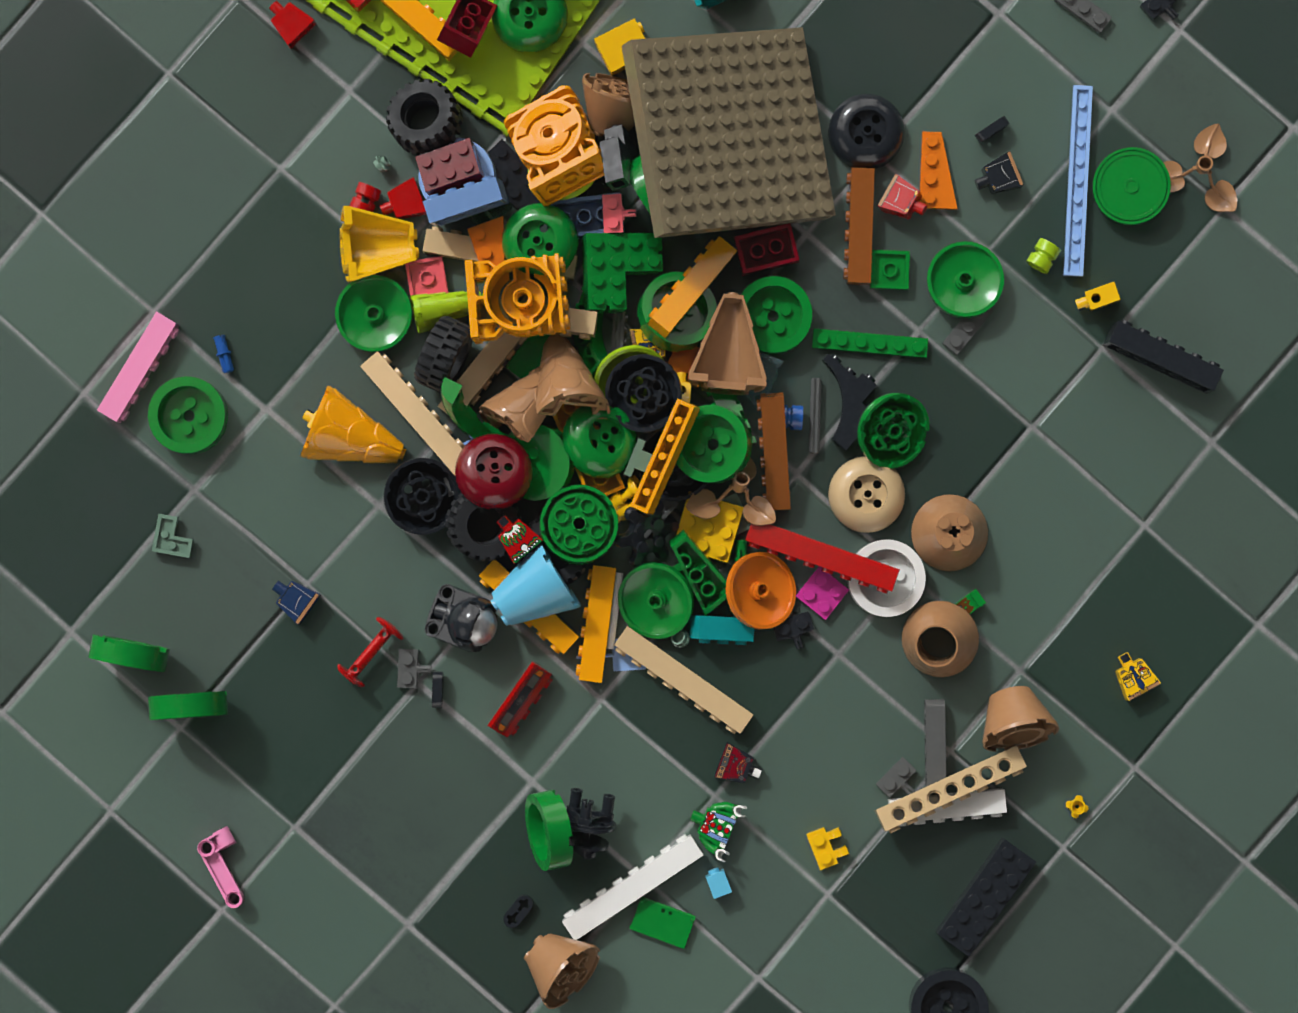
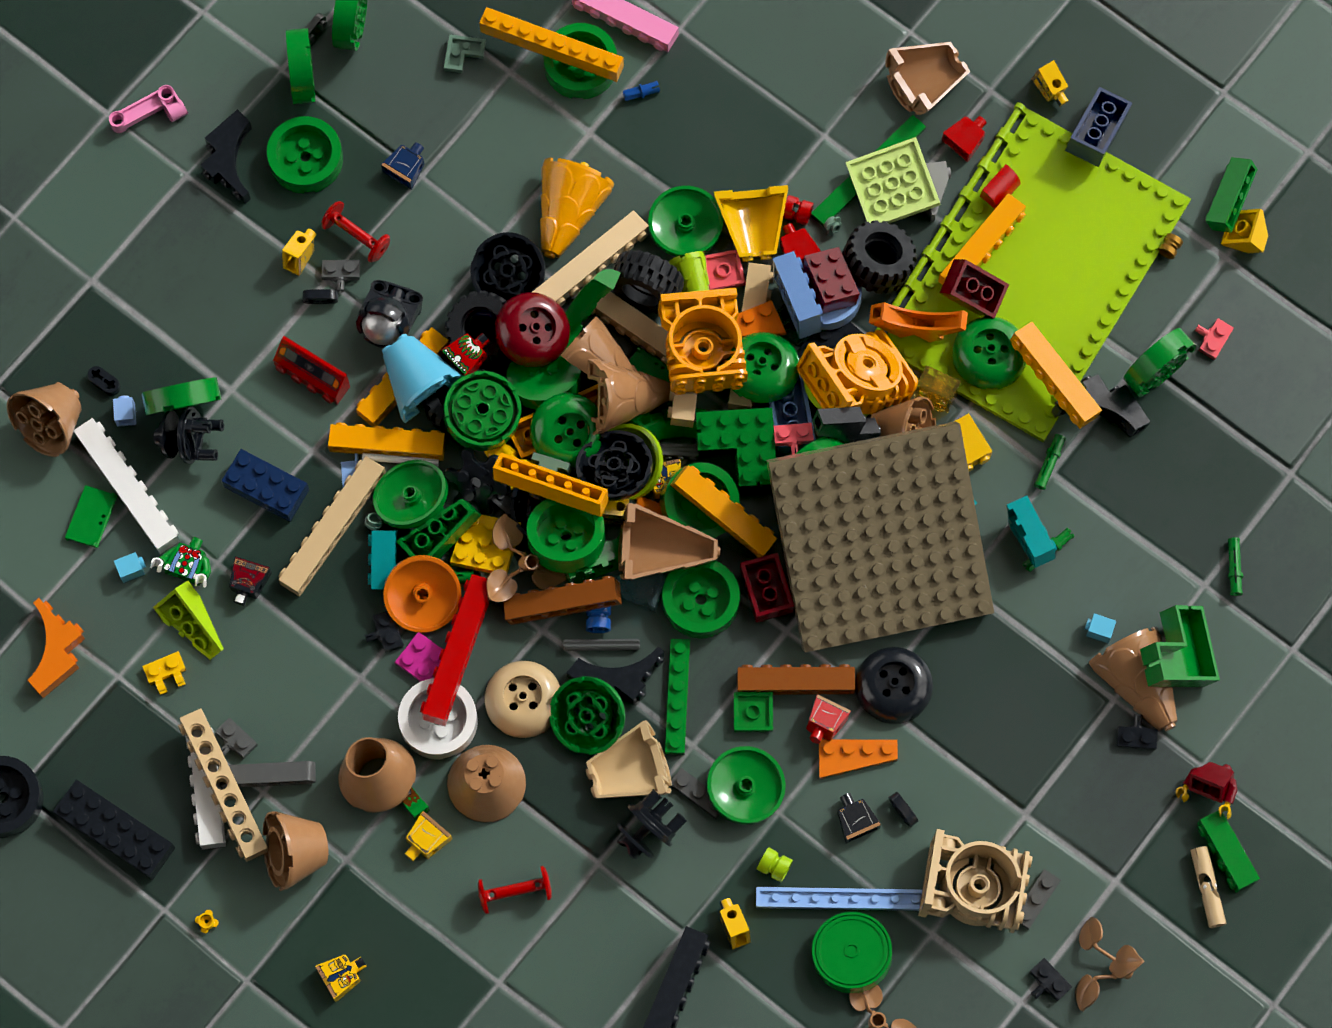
camera: 85 degrees right, 15 degrees down
none -> orange arch [28,598,85,698]
none -> light blue brick [113,396,136,427]
none -> lime wedge [153,581,224,660]
none -> black arch [200,109,252,204]
none -> dark blue brick [222,449,309,522]
none -> green brick [267,116,343,194]
none -> yellow torso [282,228,316,276]
none -> dark grey plate [305,13,327,45]
none -> yellow torso [405,811,452,861]
none -> red hose [478,866,552,914]
none -> light orange brick [479,7,624,82]
none -> tan cone [586,720,672,799]
none -> black piece [616,789,687,859]
none -> green tile [811,115,926,227]
none -> yellowish green plate [846,137,941,224]
none -> orange arch [869,302,968,342]
none -> medium nougat cone [885,42,970,115]
none -> clear yellow brick [914,365,961,413]
none -> tan brick [918,829,1033,933]
none -> light grey slope [926,161,951,222]

